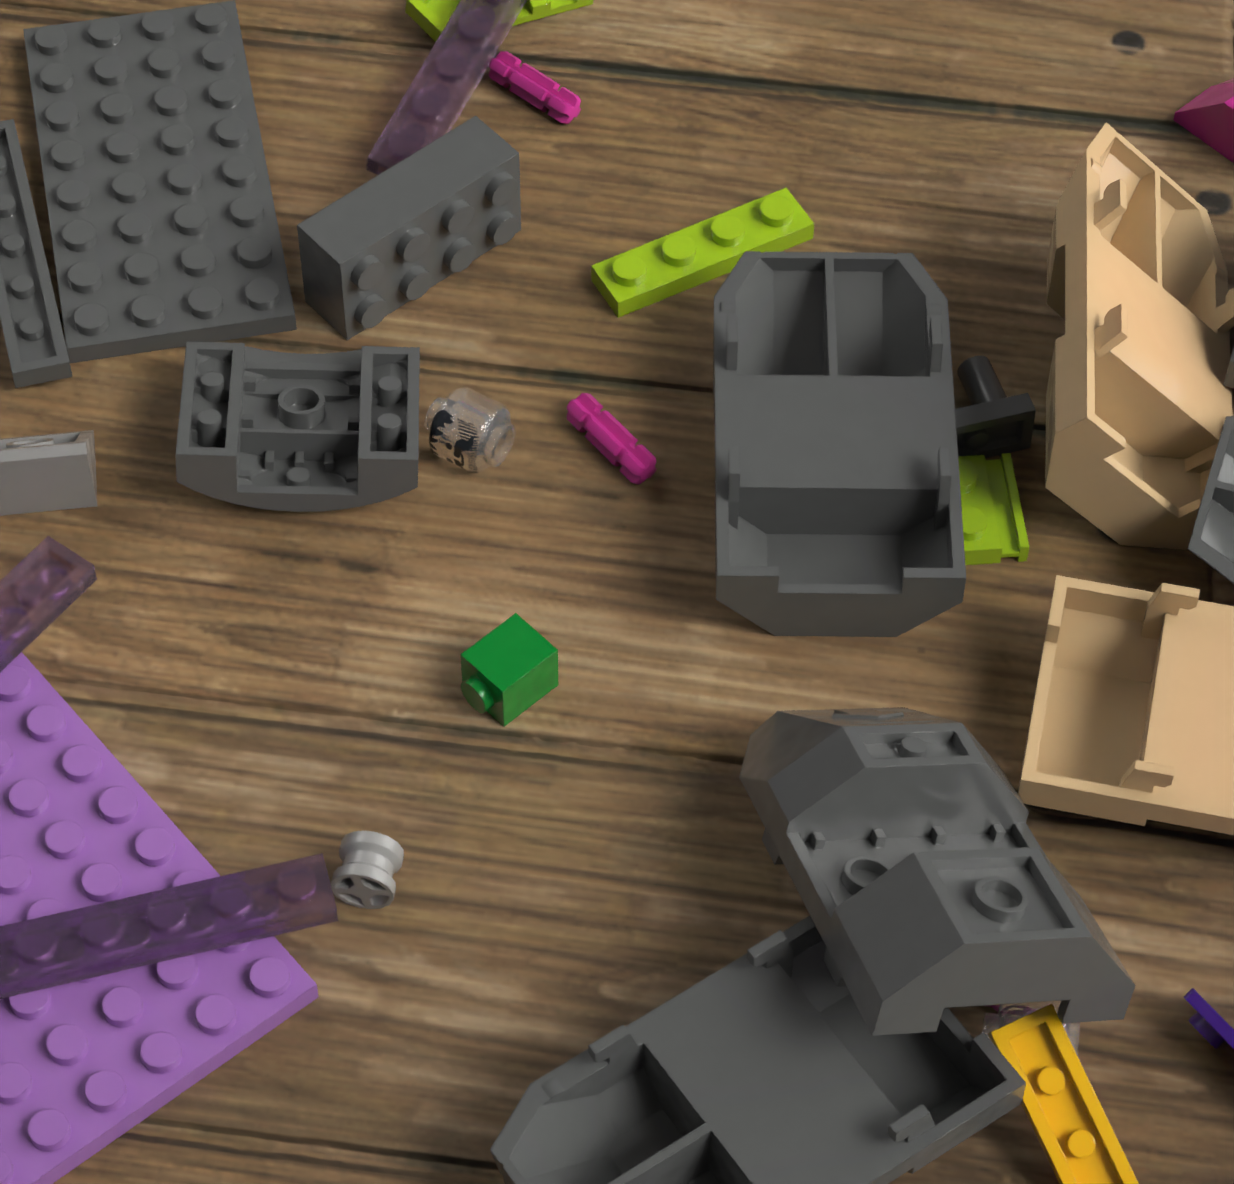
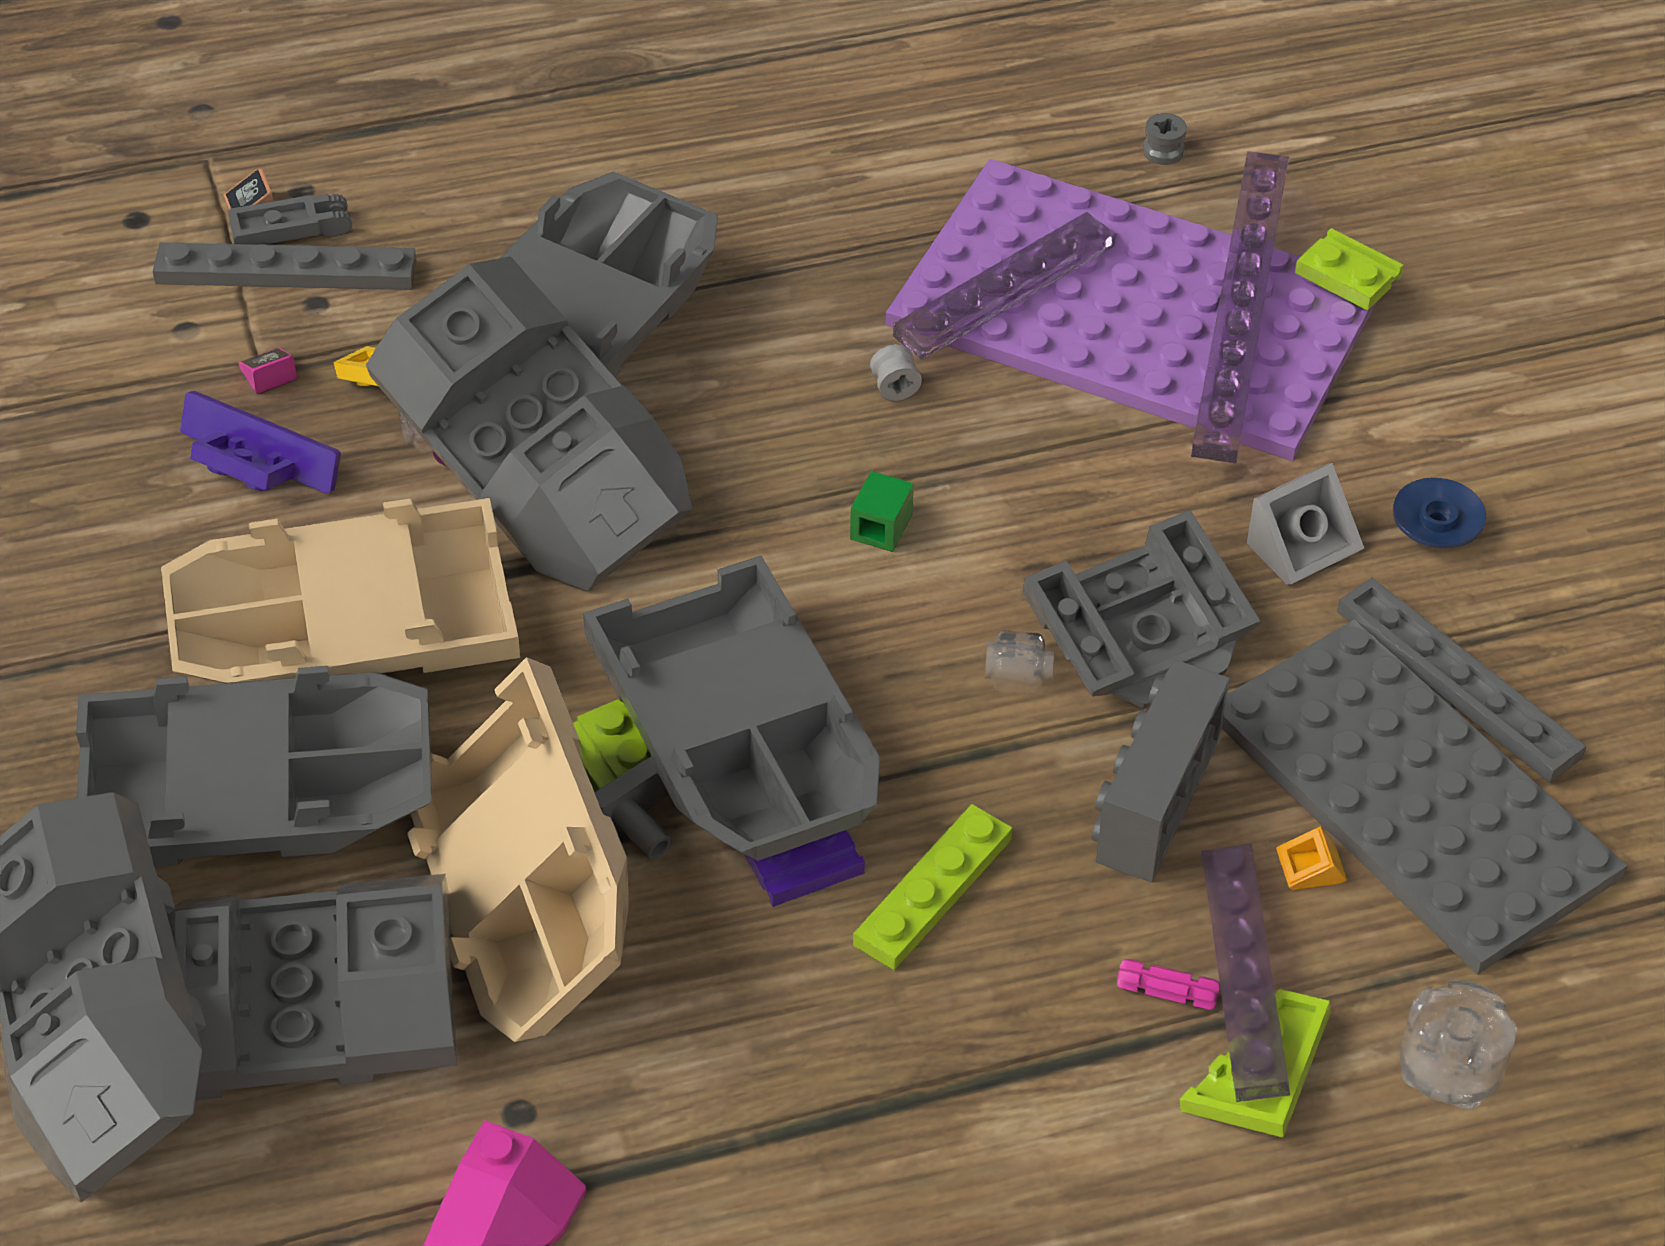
camera: 155 degrees right, 5 degrees down
dark pink axle [566,393,657,485] -> none
none -> light orange slope [1276,826,1347,891]

